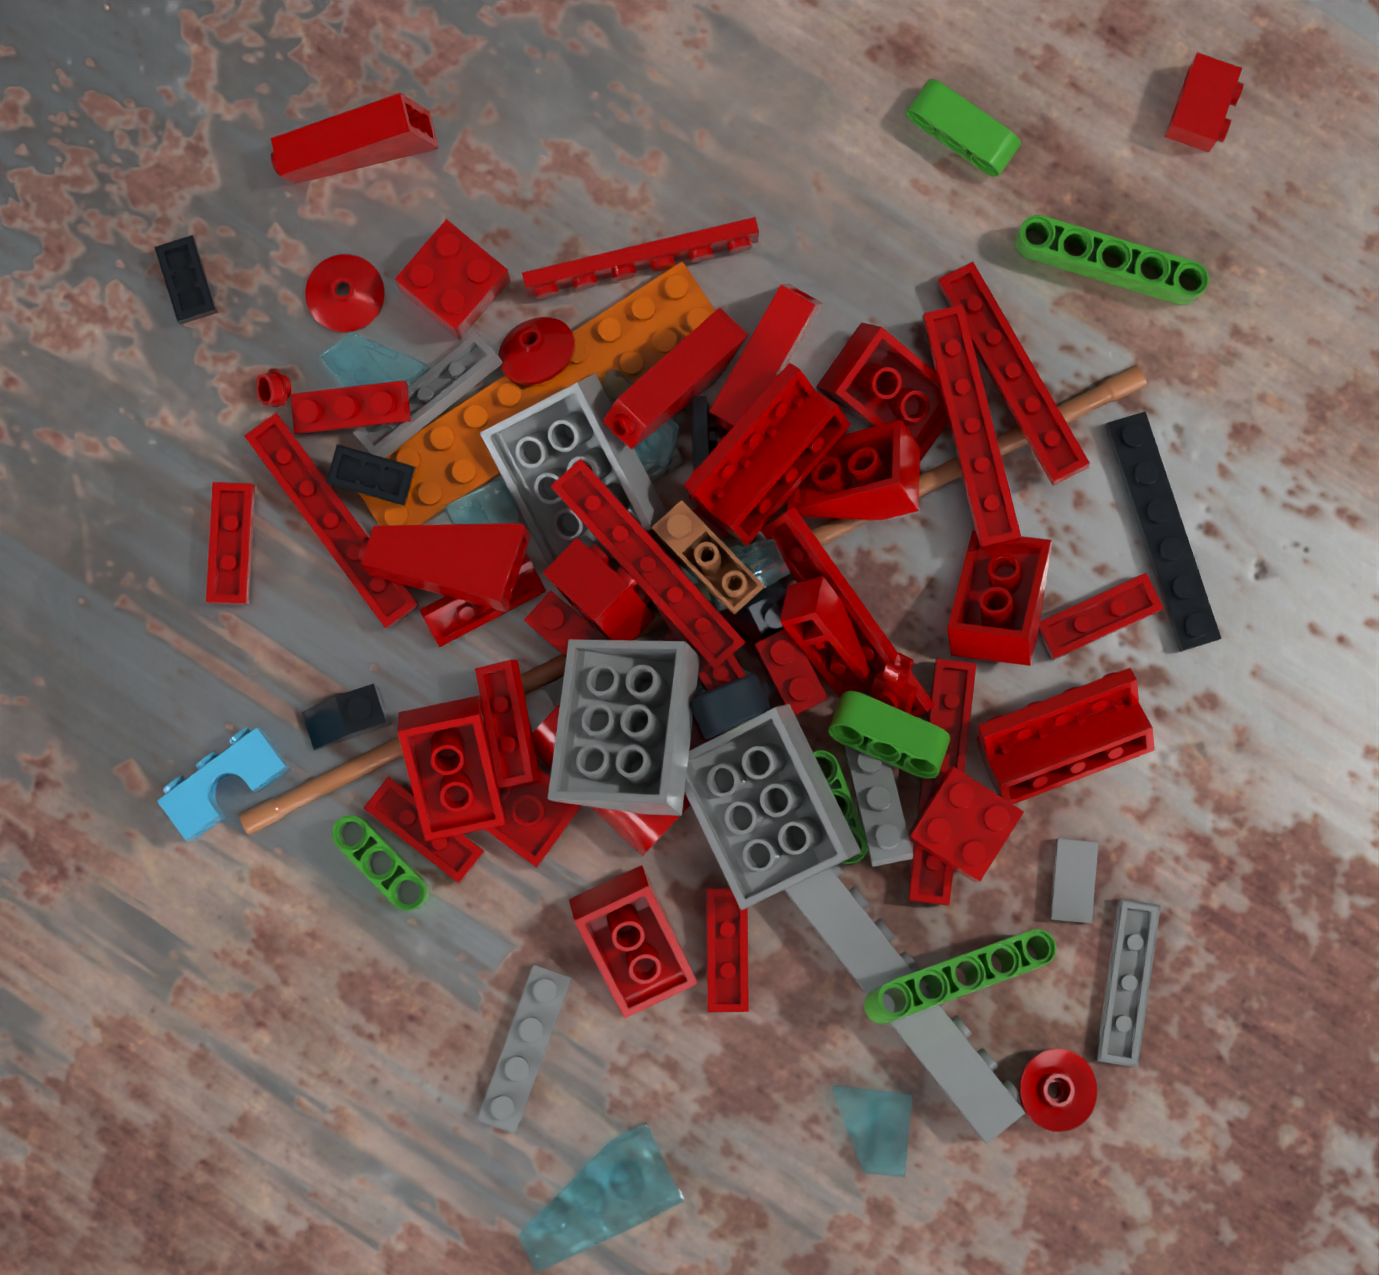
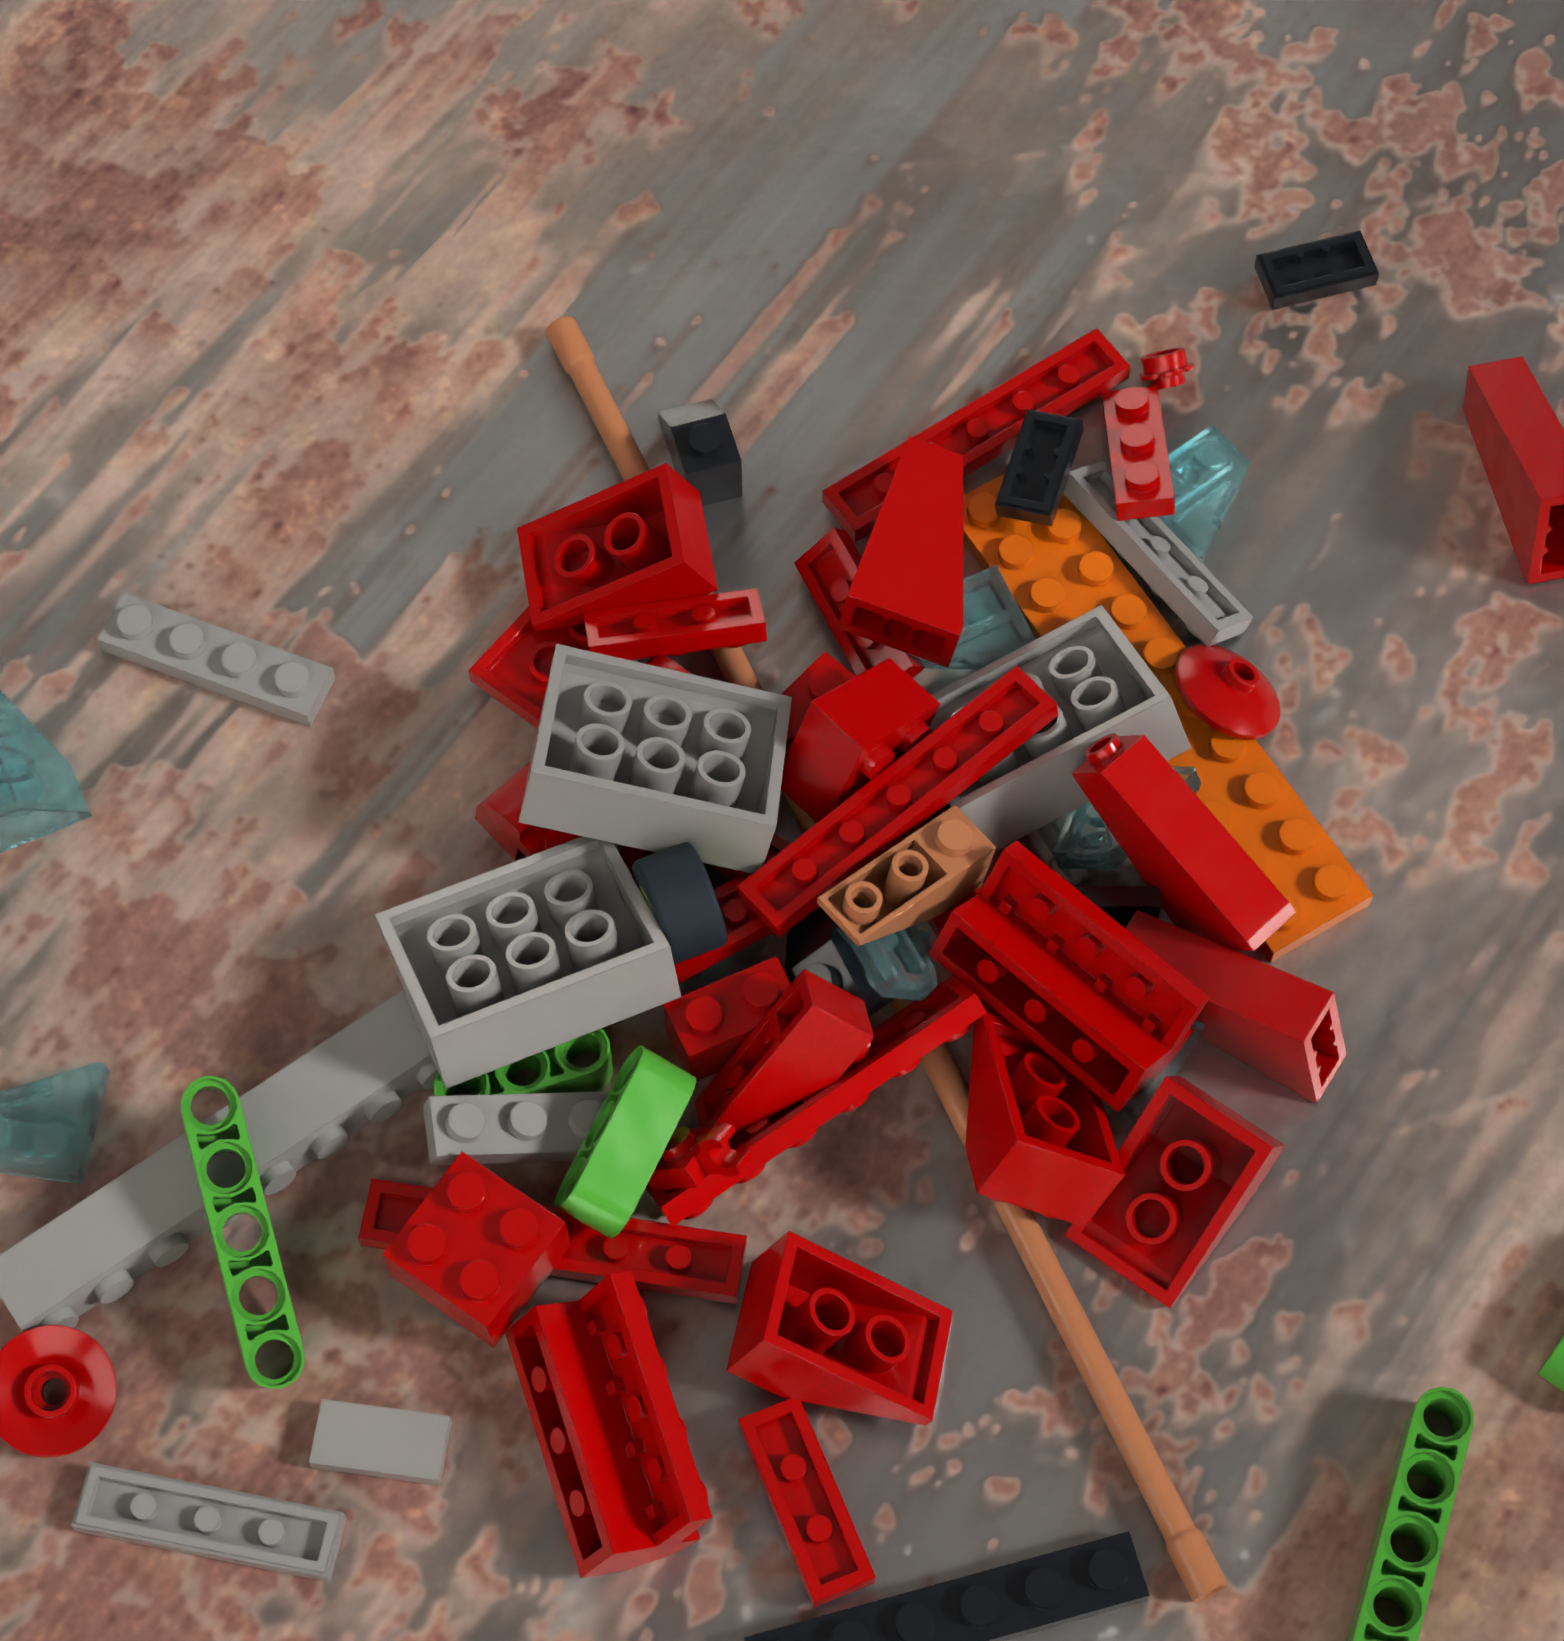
camera: 95 degrees right, 20 degrees down
medium azure arch [157,727,291,841] -> none
red plate [206,482,255,605] -> none
red dish [305,254,385,333] -> none
bright green beam [332,815,430,911] -> none
red plate [363,776,485,884] -> none
red brick [394,219,511,340] -> none
red plate [522,217,759,299] -> none
red slope [569,865,698,1018] -> none
red plate [707,889,749,1012] -> none
red plate [922,304,1022,549] -> none
red plate [937,262,1090,486] -> none

